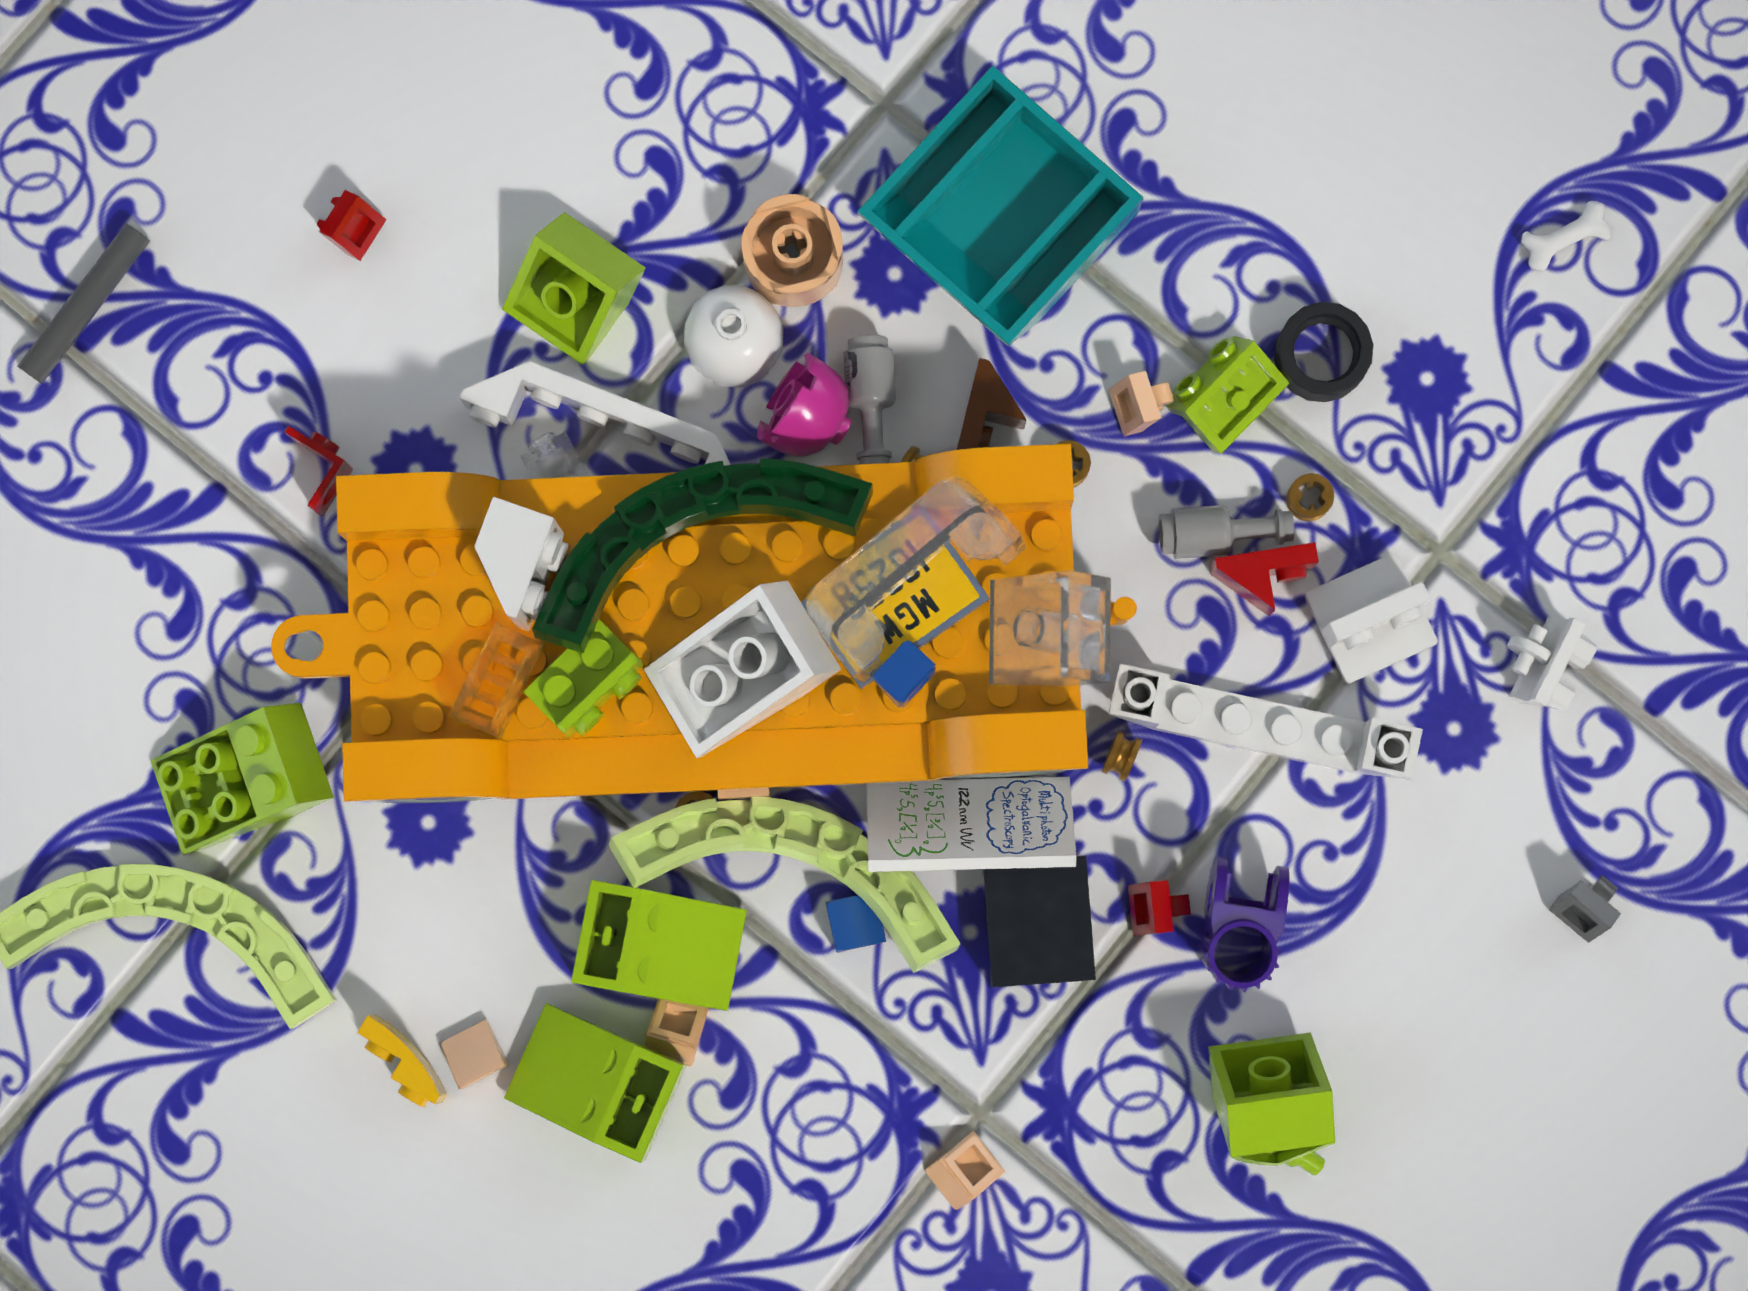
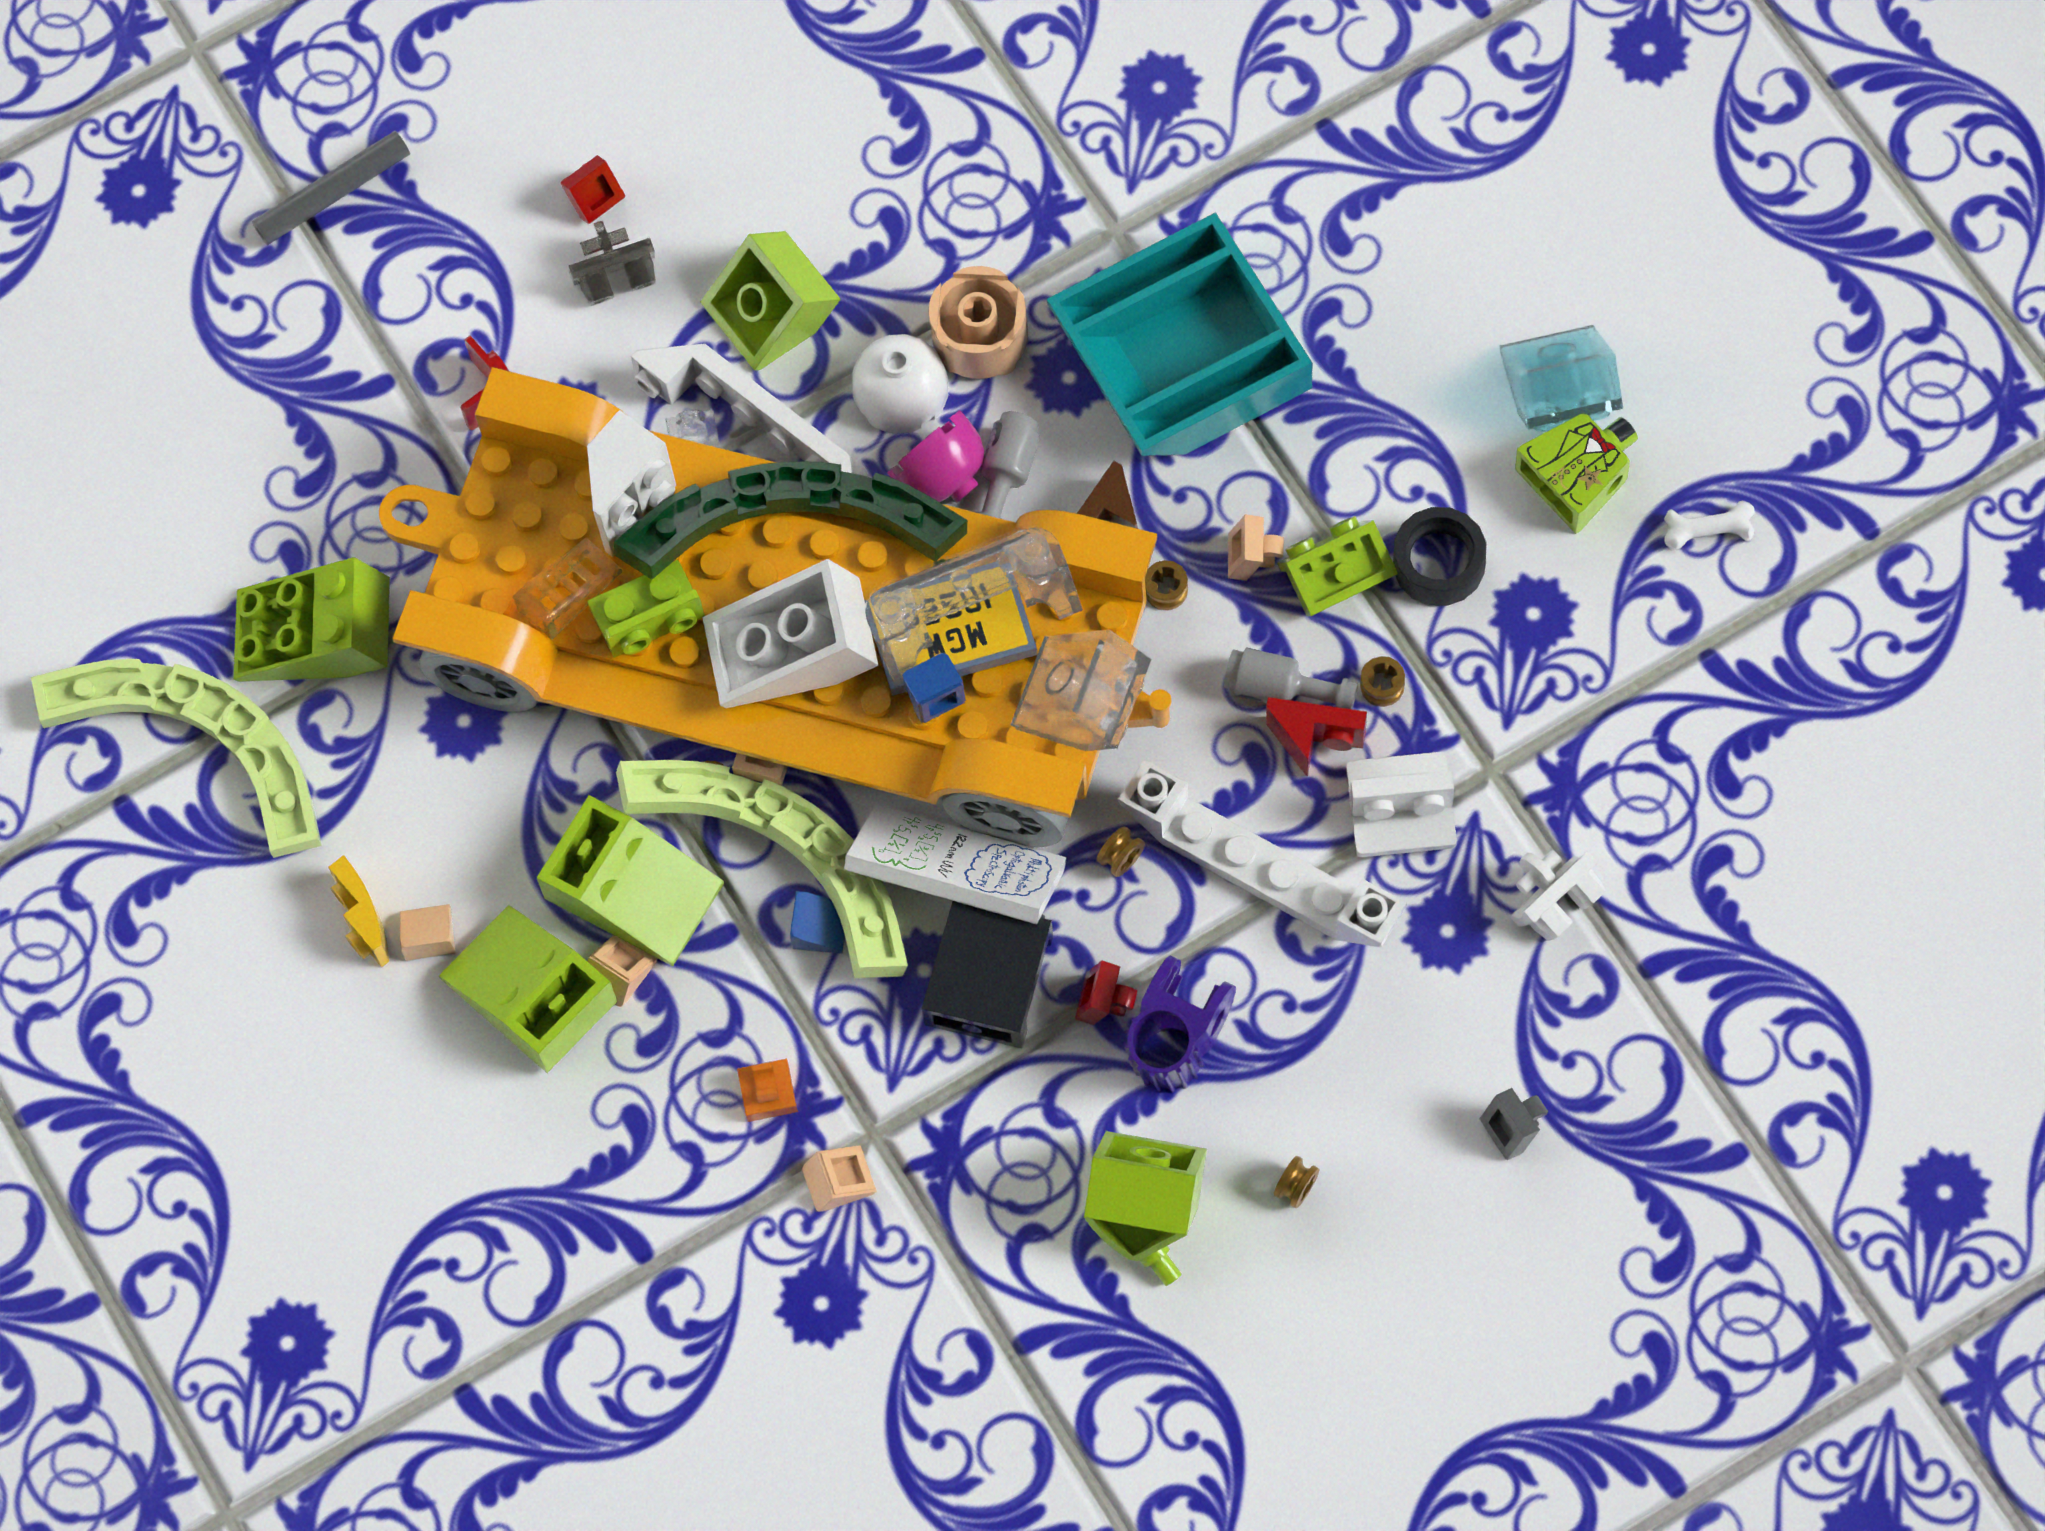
camera: 25 degrees right, 15 degrees down
none -> clear smoke hips [568,221,656,306]
none -> orange tile [737,1058,798,1122]
none -> pearl gold bush [1274,1156,1320,1208]
none -> clear light blue slope [1499,325,1623,432]
none -> lime torso [1515,414,1638,534]

